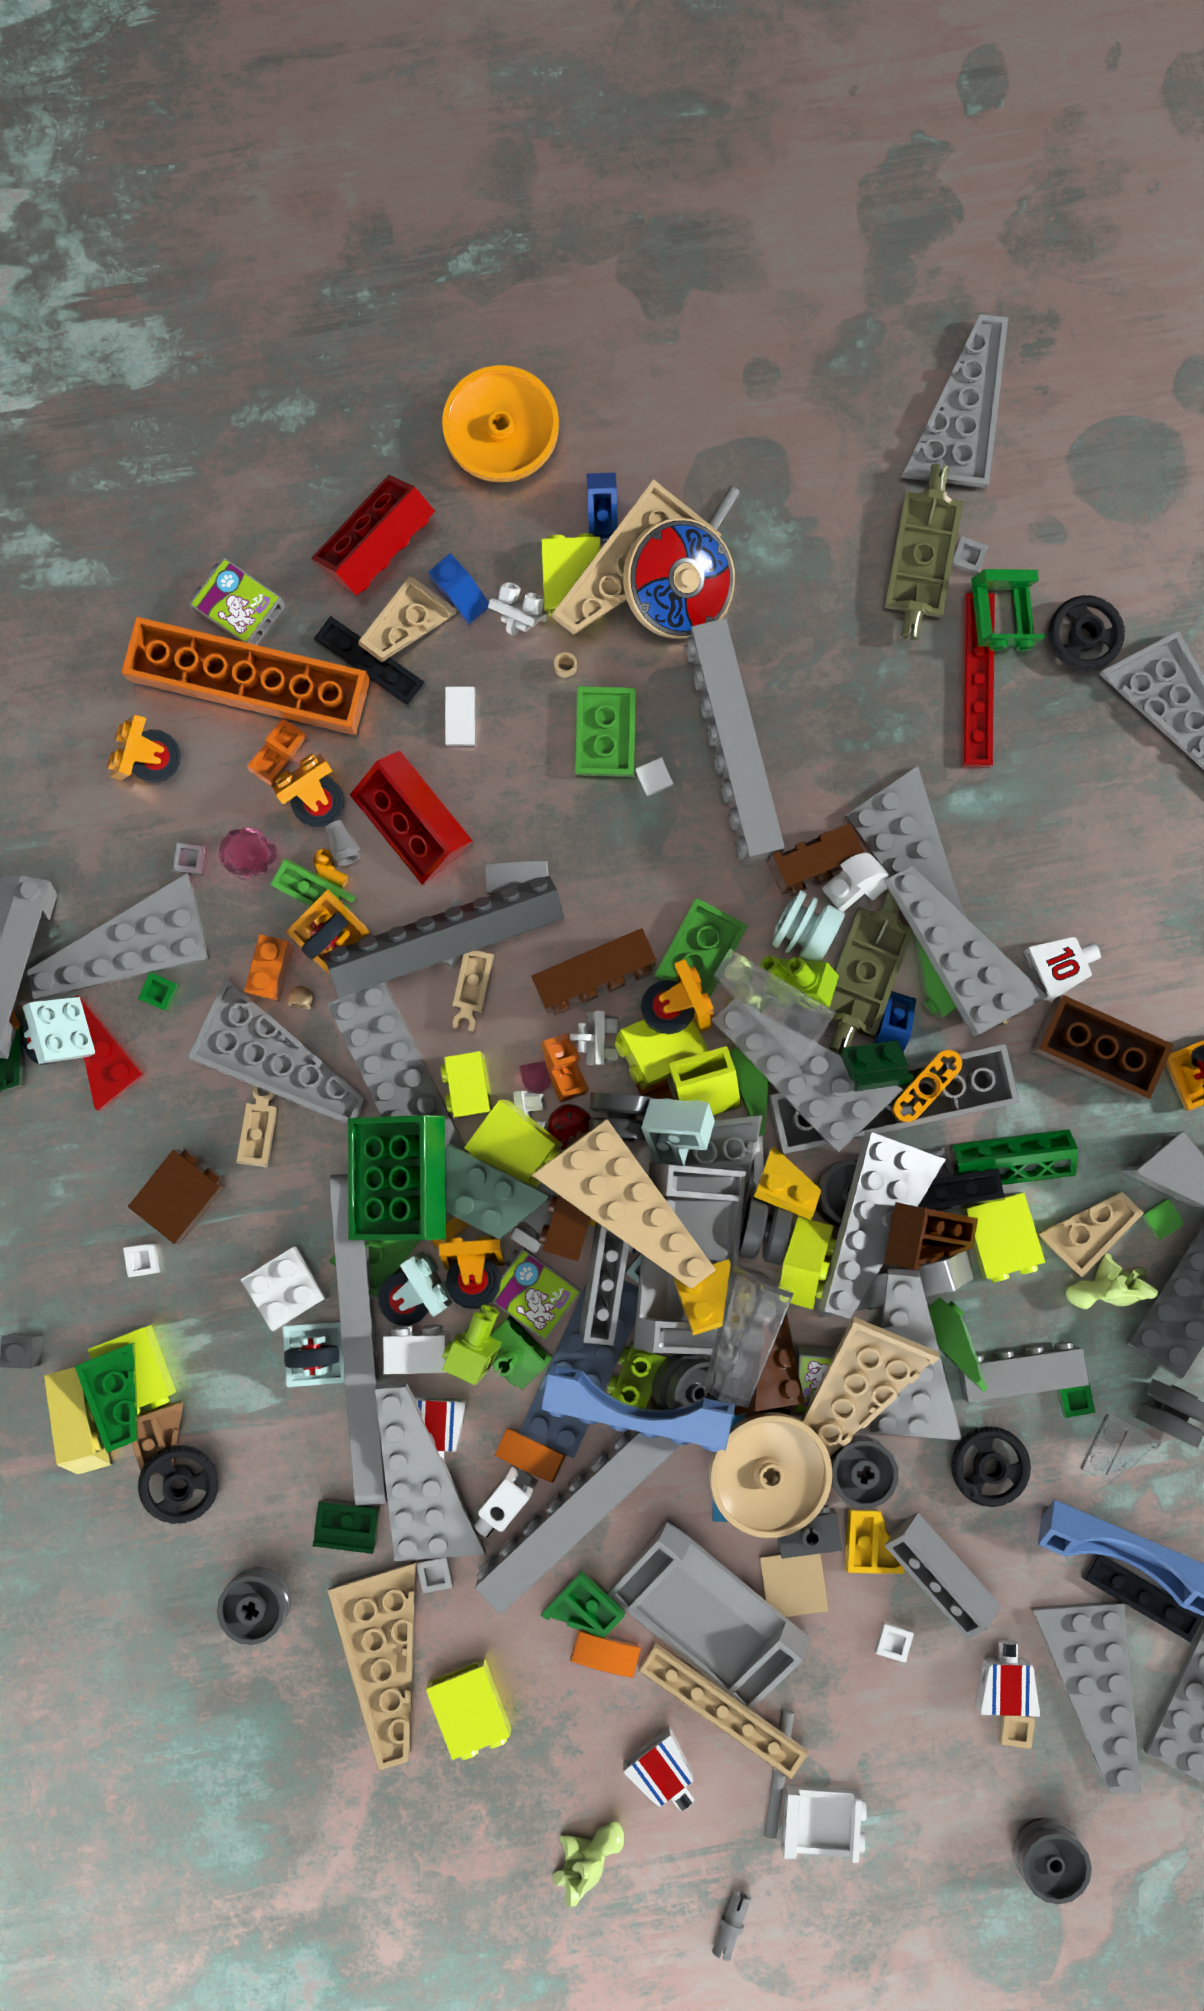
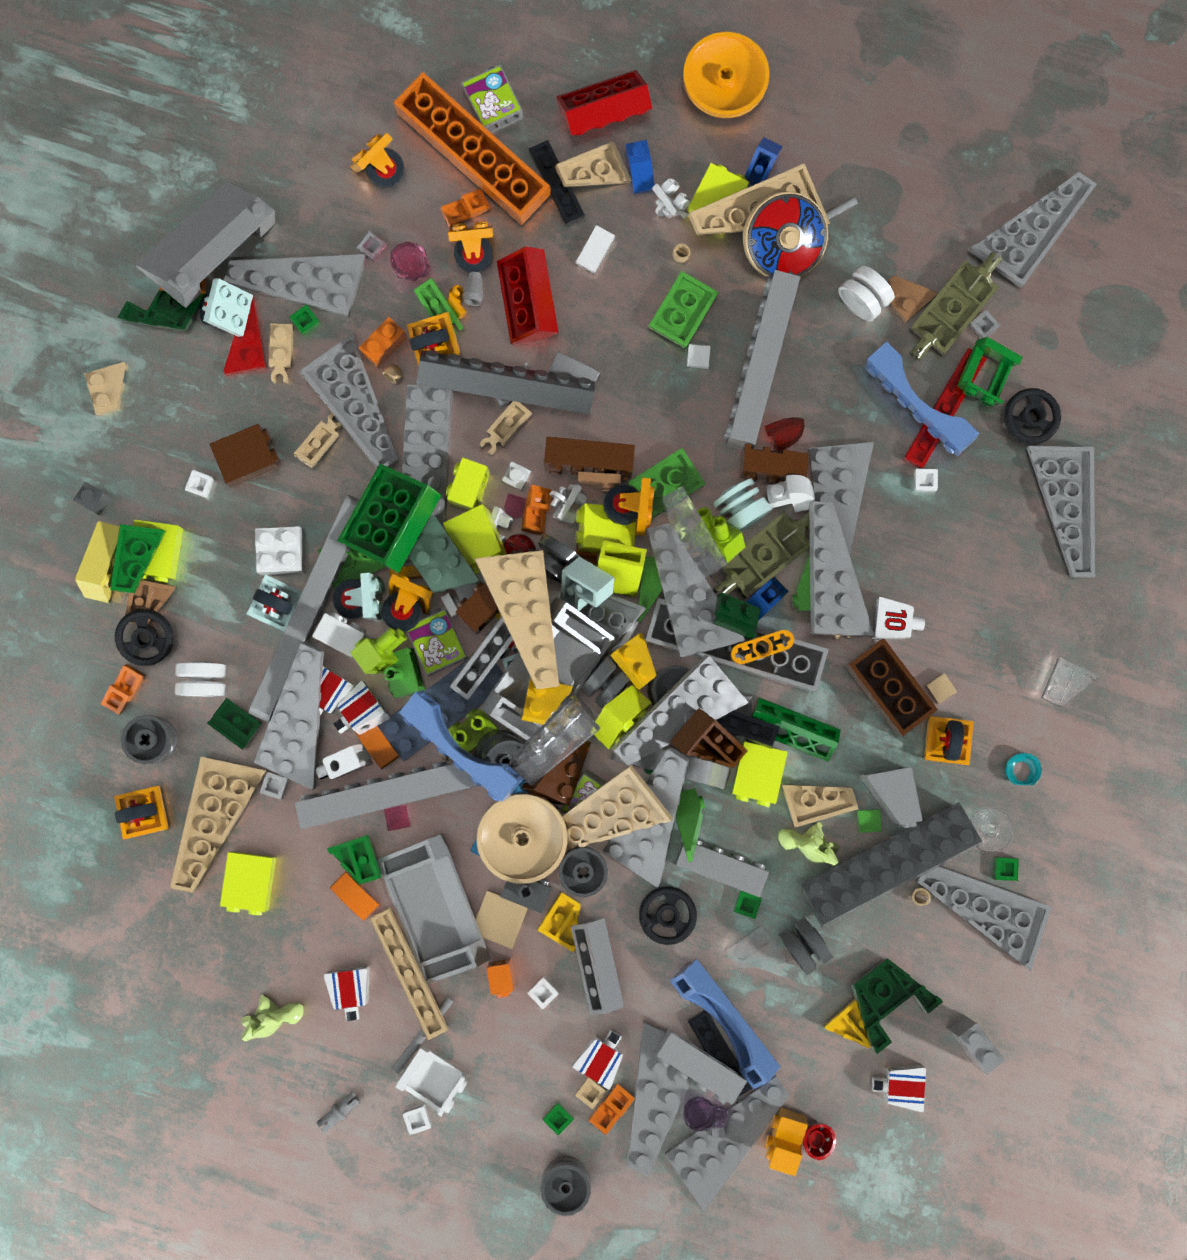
camera: 25 degrees right, 0 degrees up
none -> orange slope [101,664,145,715]
none -> light orange plate [114,786,169,840]
none -> white wheel [175,662,226,697]
none -> tan plate [269,324,294,384]
none -> torso [333,681,391,734]
none -> clear pink tile [384,805,411,831]
none -> white tile [403,1105,432,1136]
none -> orange brick [486,958,515,998]
none -> white plate [502,461,531,491]
none -> green tile [542,1102,574,1136]
none -> medium nougat wing [578,472,621,494]
none -> orange slope [587,1084,635,1135]
none -> light grey brick [654,1028,747,1105]
none -> clear purple hair [683,1096,730,1131]
none -> clear red brick [765,417,805,451]
none -> white wheel [838,265,895,322]
none -> medium blue arch [866,341,979,456]
none -> medium nougat wing [887,275,938,323]
none -> white tile [914,469,938,492]
none -> tan tile [925,673,957,704]

